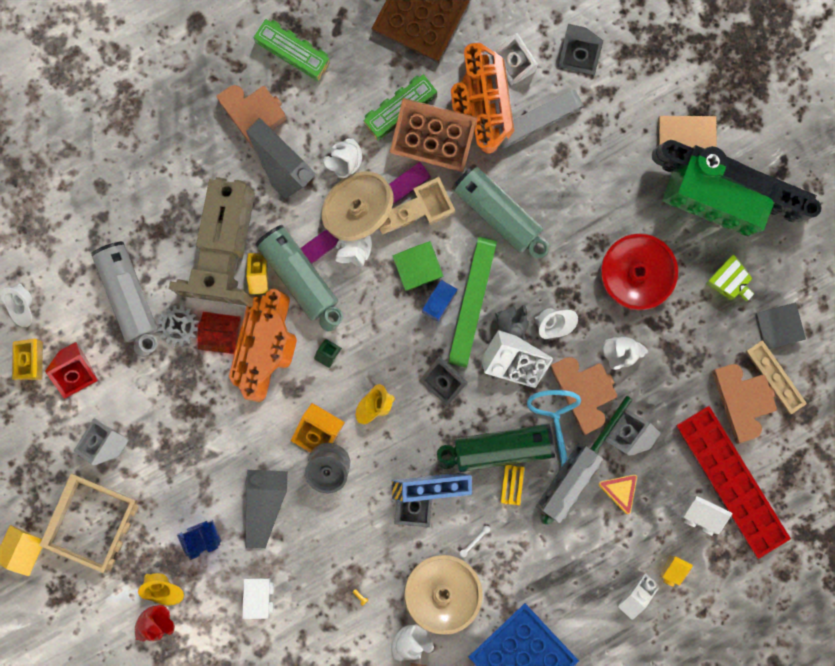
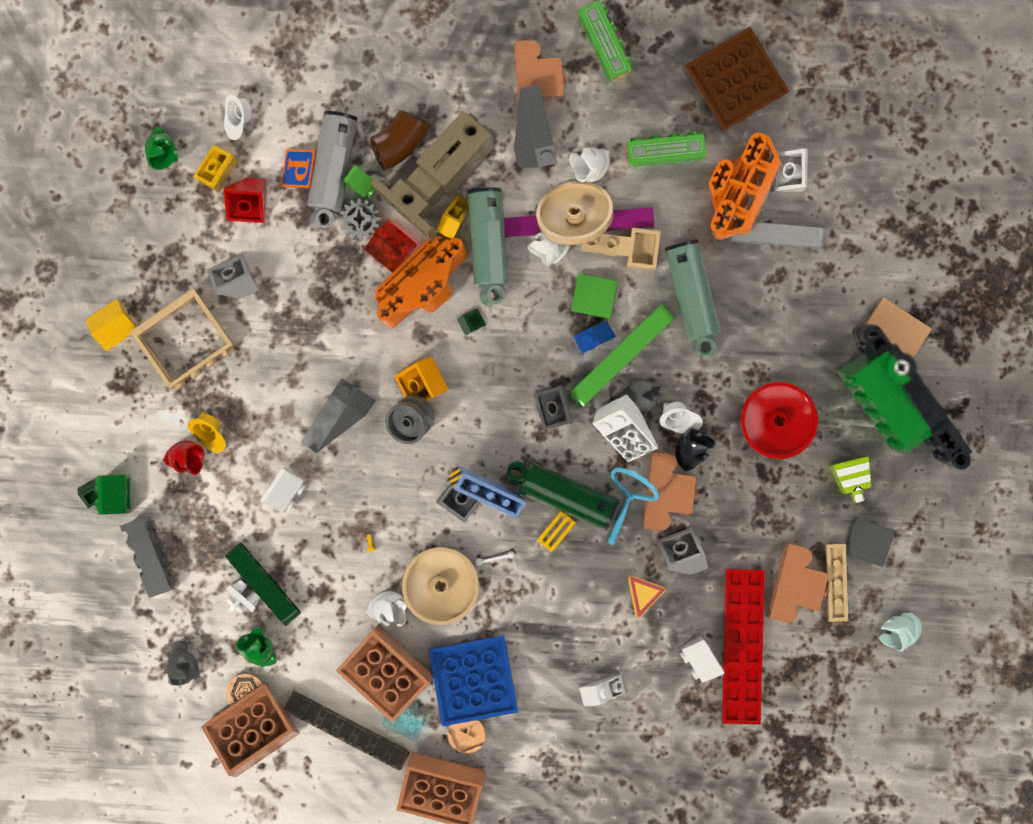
camera: 35 degrees right, 5 degrees up
clear blue brick [177,519,222,560] -> none
yellow piece [355,384,395,425] -> none
nougat slope [390,98,477,172] -> none
piece [535,396,633,525] -> none
dark grey slope [558,24,604,75] -> none
white helmet [603,337,648,370] -> none
yellow slope [660,555,693,587] -> none
none -> piece [280,149,316,188]
none -> bright green slope [344,165,376,200]
none -> reddish brown brick [370,109,432,171]
none -> black helmet [675,428,716,472]

